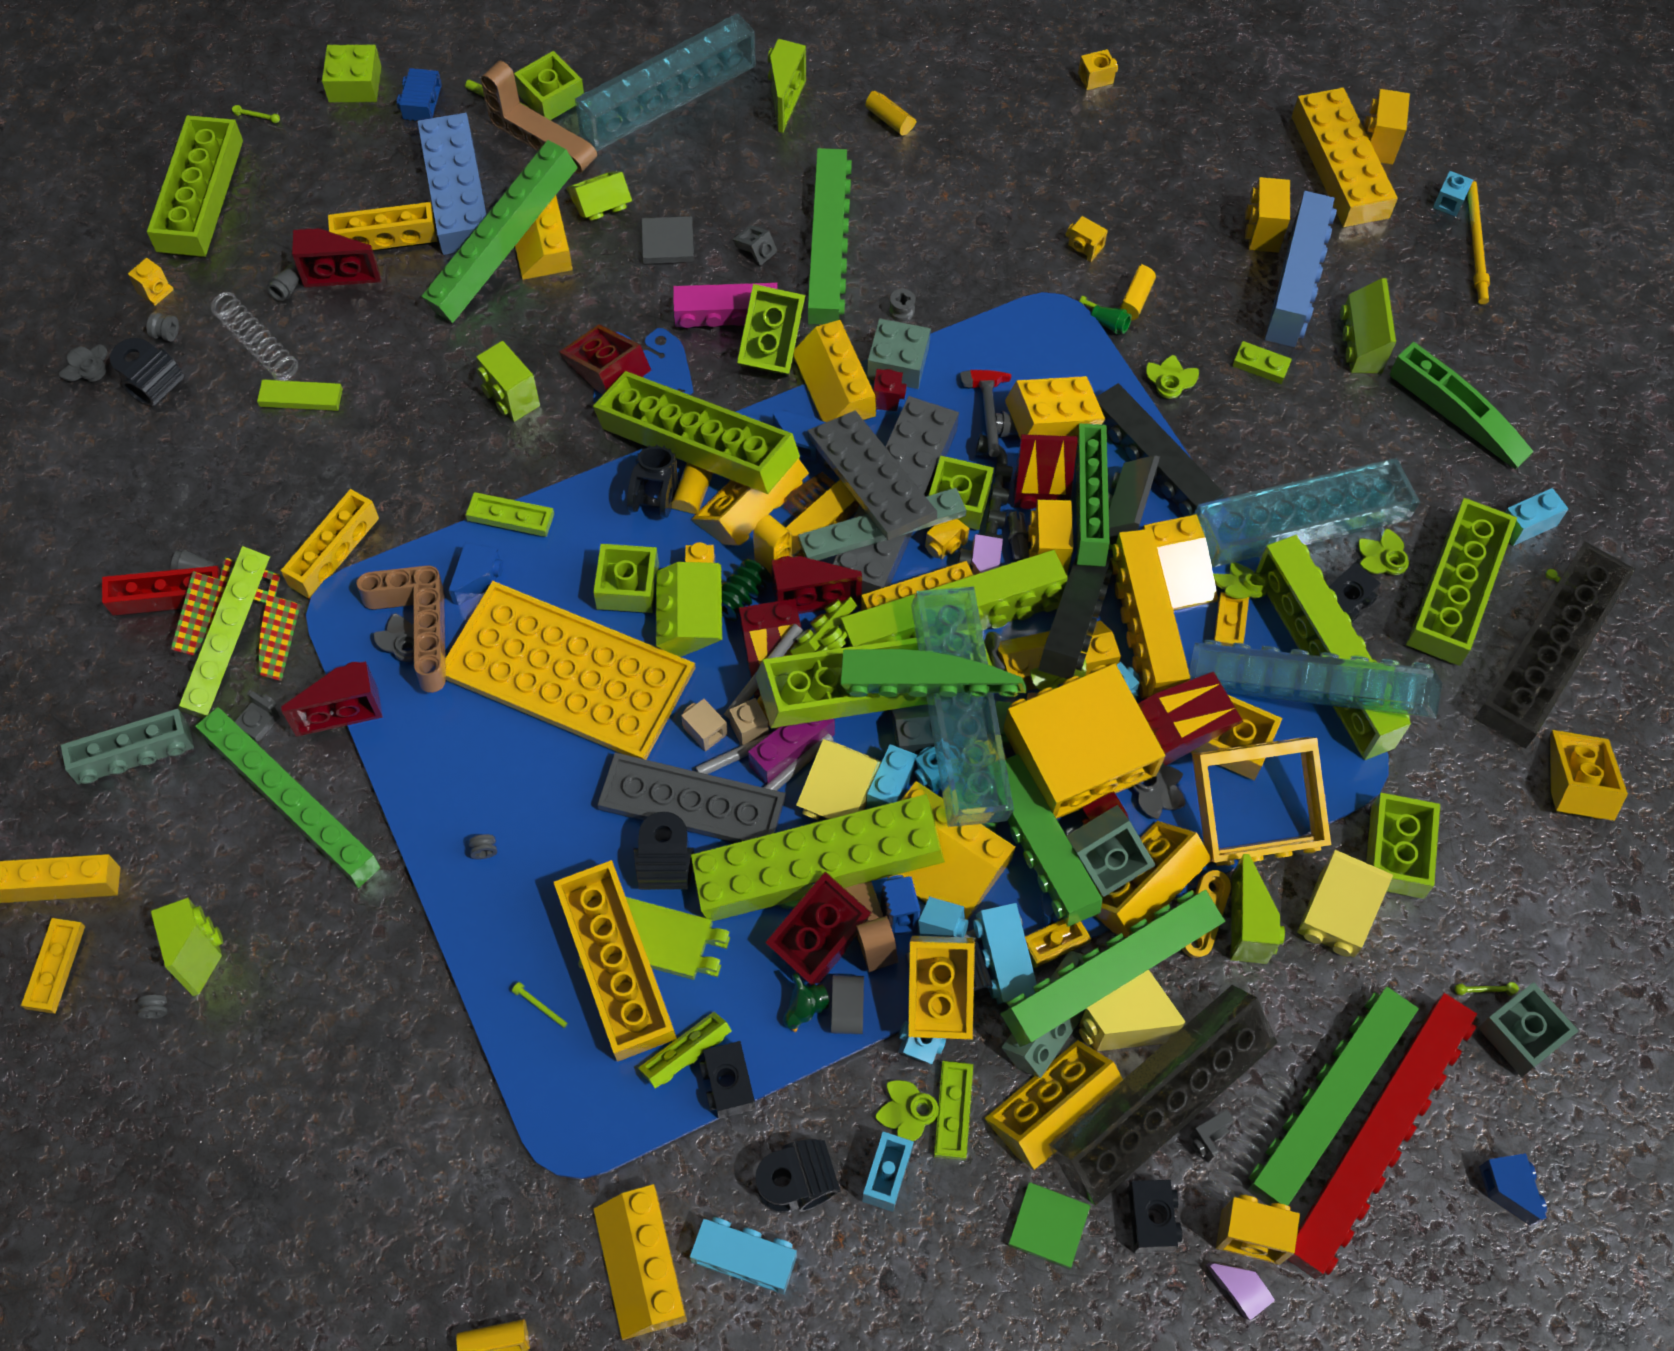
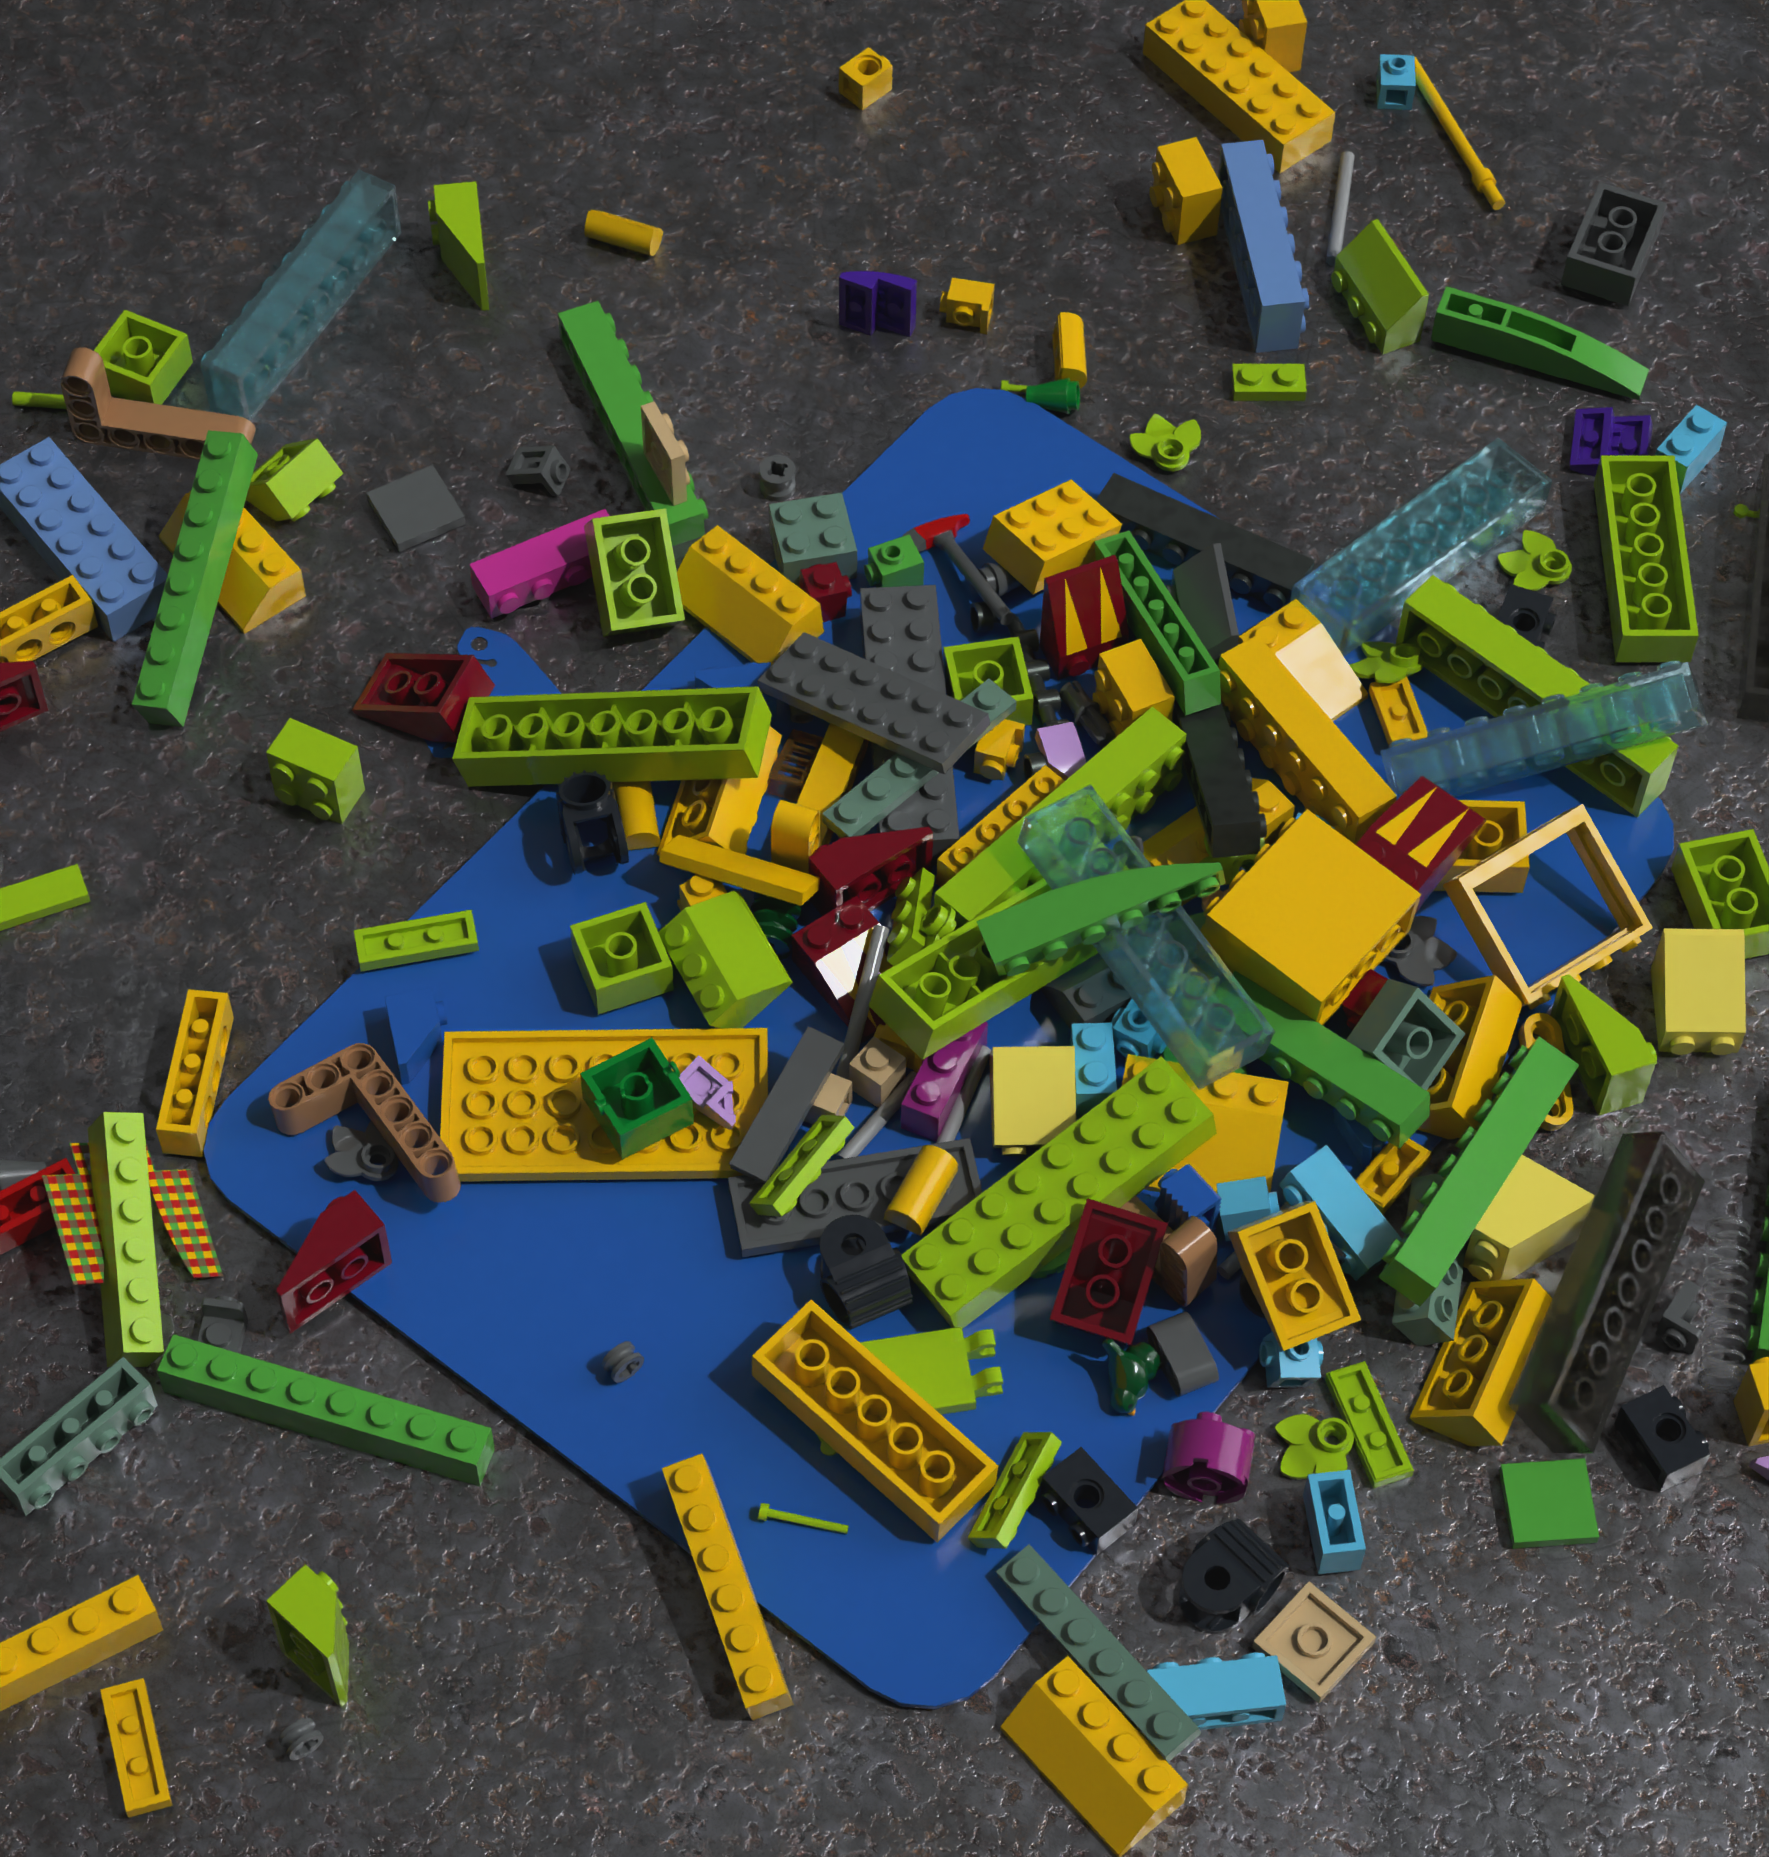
camera: 25 degrees left, 5 degrees down
none -> green brick [580,1038,694,1159]
none -> tan plate [641,401,690,506]
none -> yellow tile [659,835,820,906]
none -> yellow brick [662,1453,793,1721]
none -> lavender slope [679,1055,736,1130]
none -> dark grey tile [729,1026,845,1184]
none -> lime plate [749,1115,855,1217]
none -> dark purple slope [839,271,917,337]
none -> bright green brick [864,534,924,588]
none -> yellow brick [884,1145,958,1236]
none -> sand green plate [996,1544,1201,1762]
none -> magenta brick [1163,1412,1255,1504]
none -> tan plate [1252,1582,1376,1703]
none -> light grey bar [1326,151,1355,266]
none -> dark grey brick [1561,182,1667,306]
none -> dark purple slope [1570,407,1652,477]

